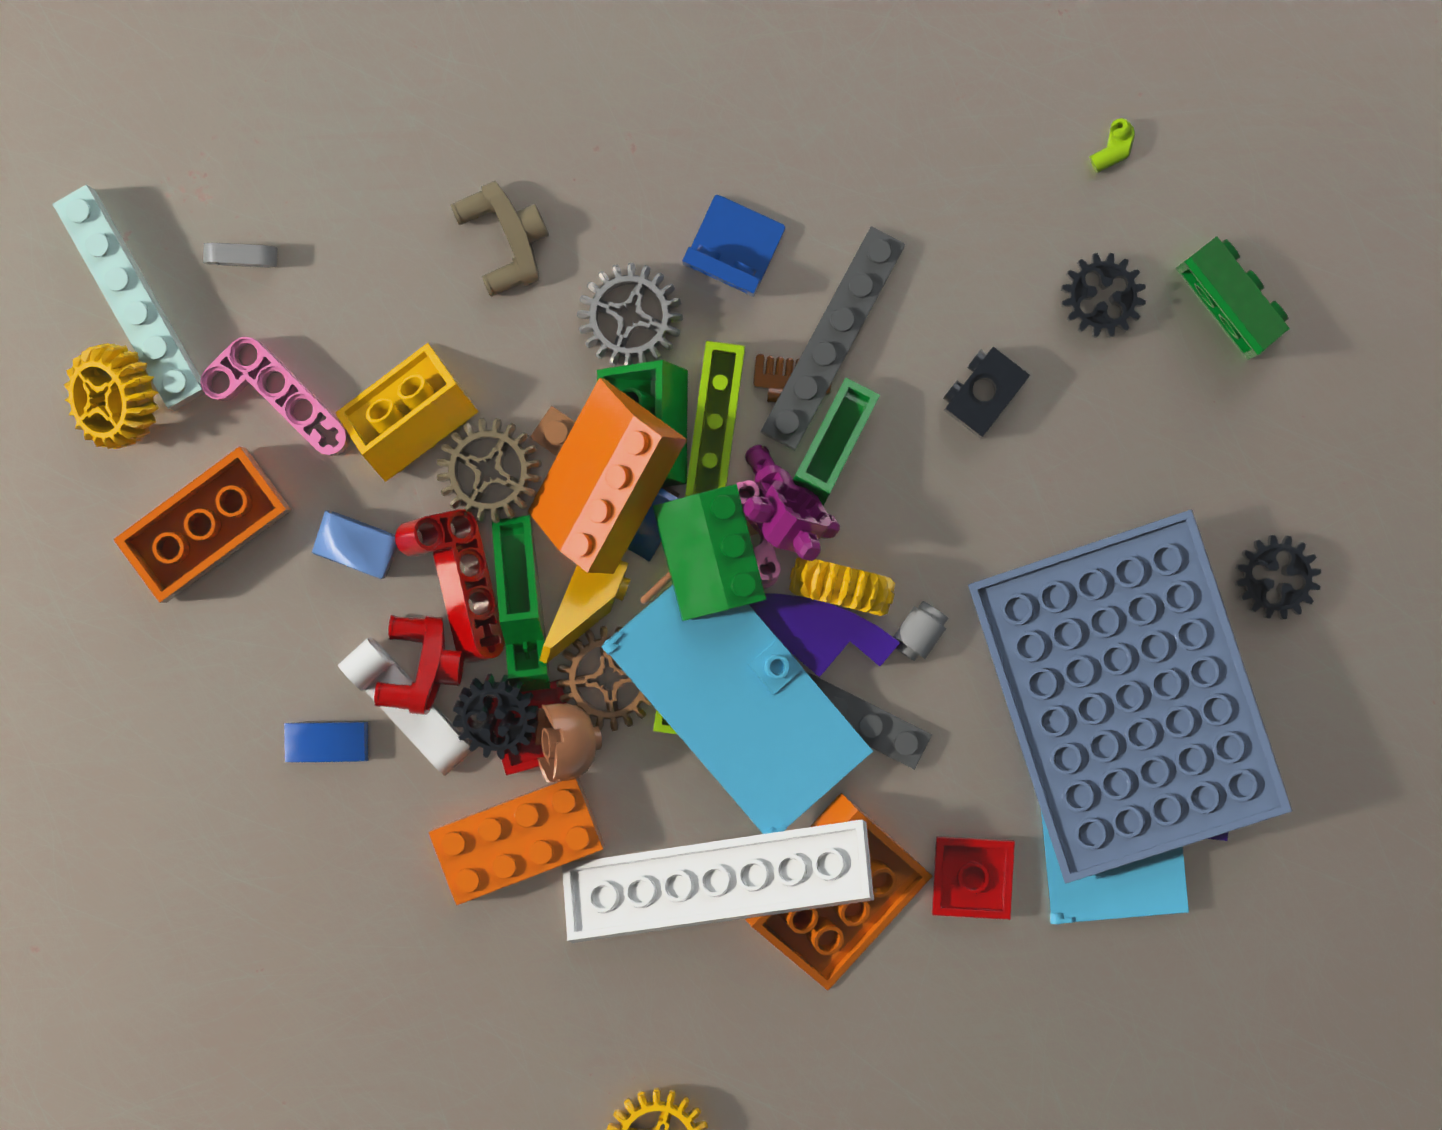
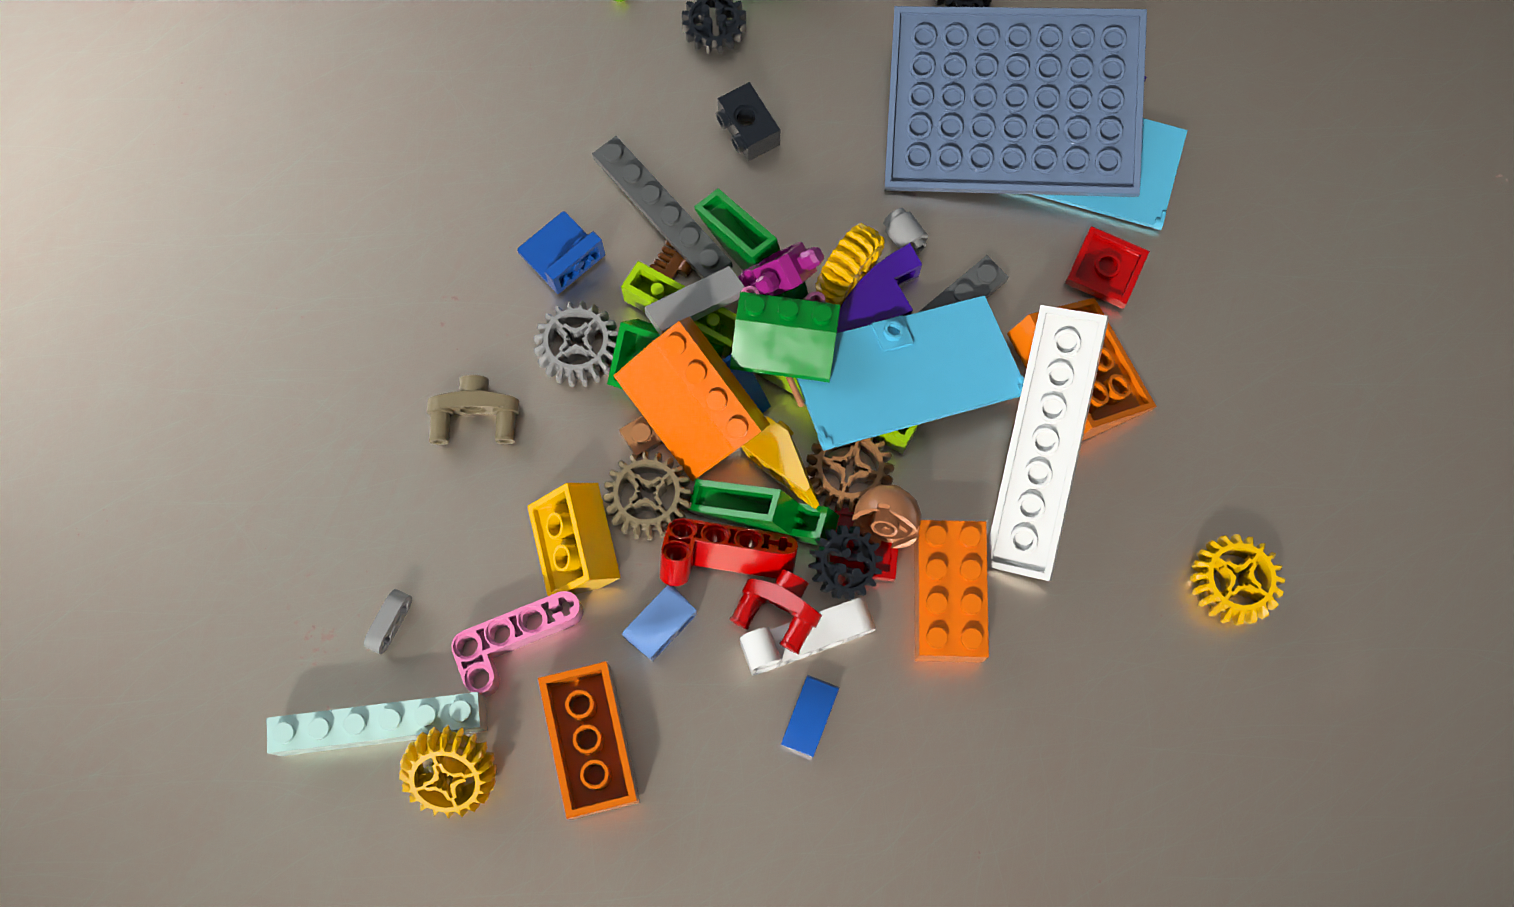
camera: 70 degrees left, 15 degrees down
none -> light grey tile [645,266,745,335]

